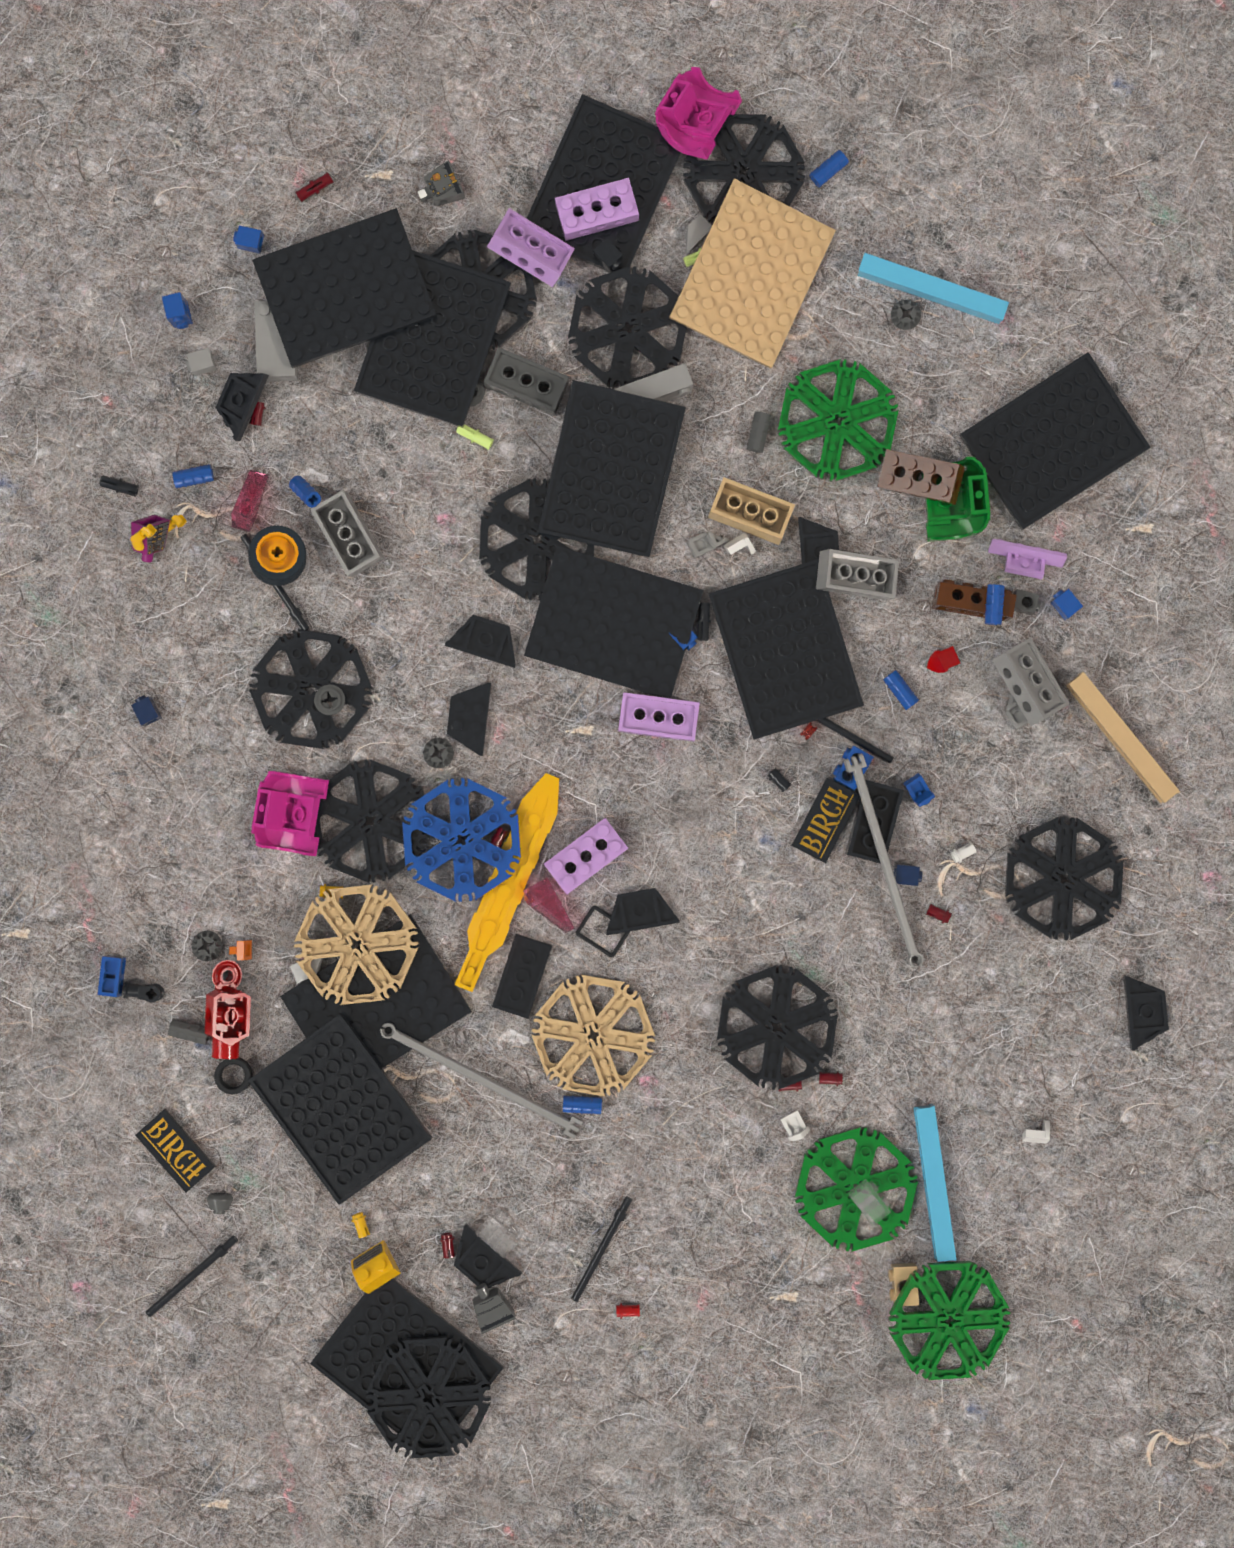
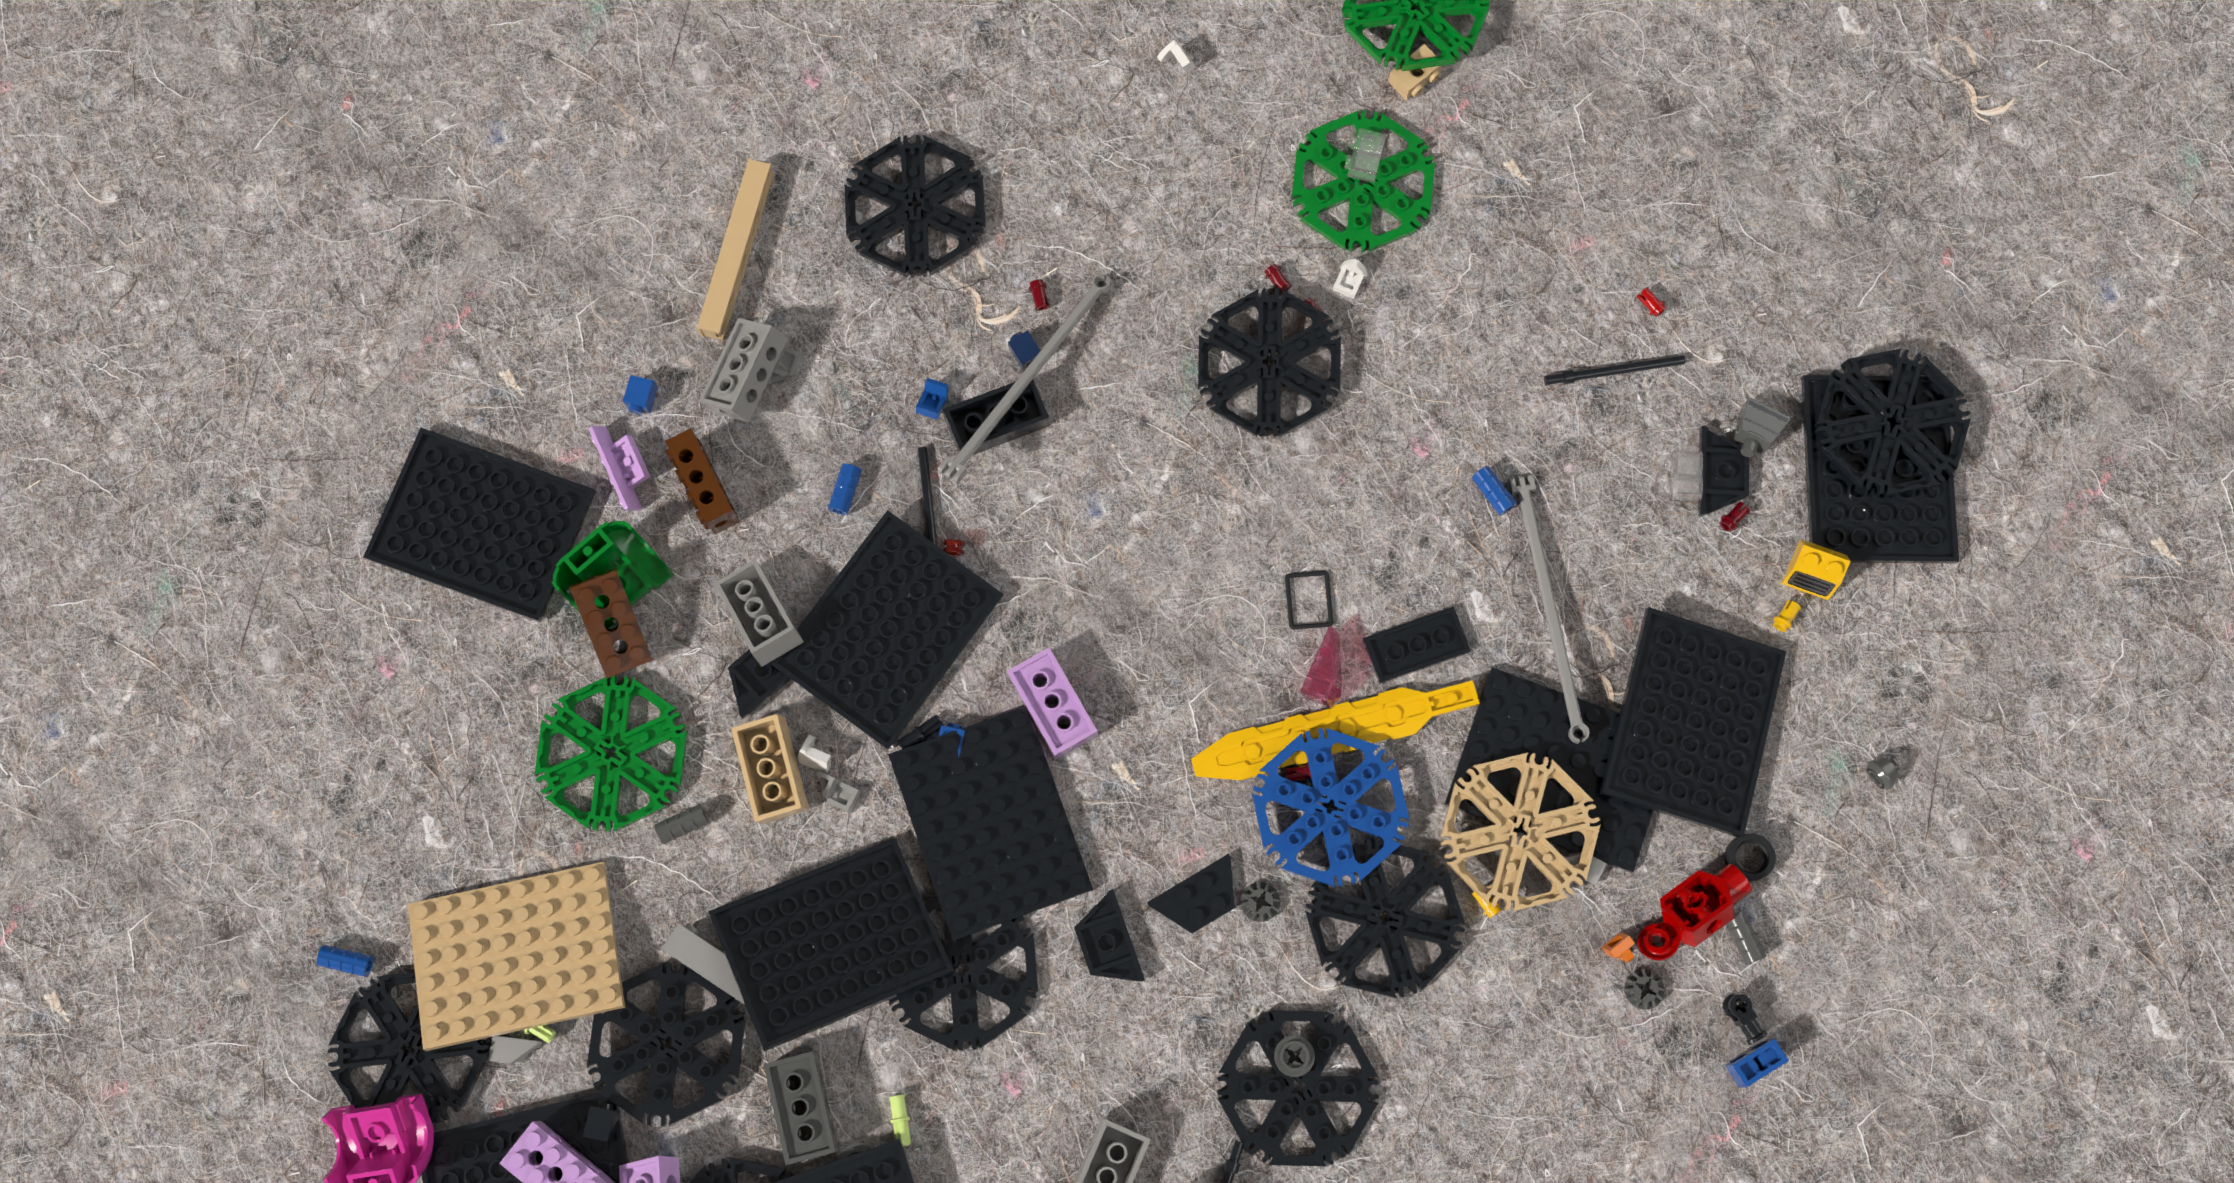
camera: 125 degrees left, 10 degrees down
black tile [135,1109,216,1193] -> none
black bar [146,1235,238,1317] -> none
dark pink piece [251,771,329,856] -> none
tan plate [531,974,655,1097] -> none
lavender brick [544,818,628,895] -> none
black wing [606,888,680,935] -> none
black pin [767,768,791,793] -> none
black tile [791,778,860,863] -> none
blue brick [833,746,874,791] -> none
medium azure tile [857,253,1009,324] -> none
dark grey gear [891,299,921,330] -> none
medium azure tile [913,1104,957,1262] -> none
red tile [927,646,961,673] -> none
white pin [950,842,977,863] -> none
blue axle [985,584,1005,625] -> none
dark grey brick [1013,589,1041,615] -> none
black wing [1123,976,1169,1051] -> none

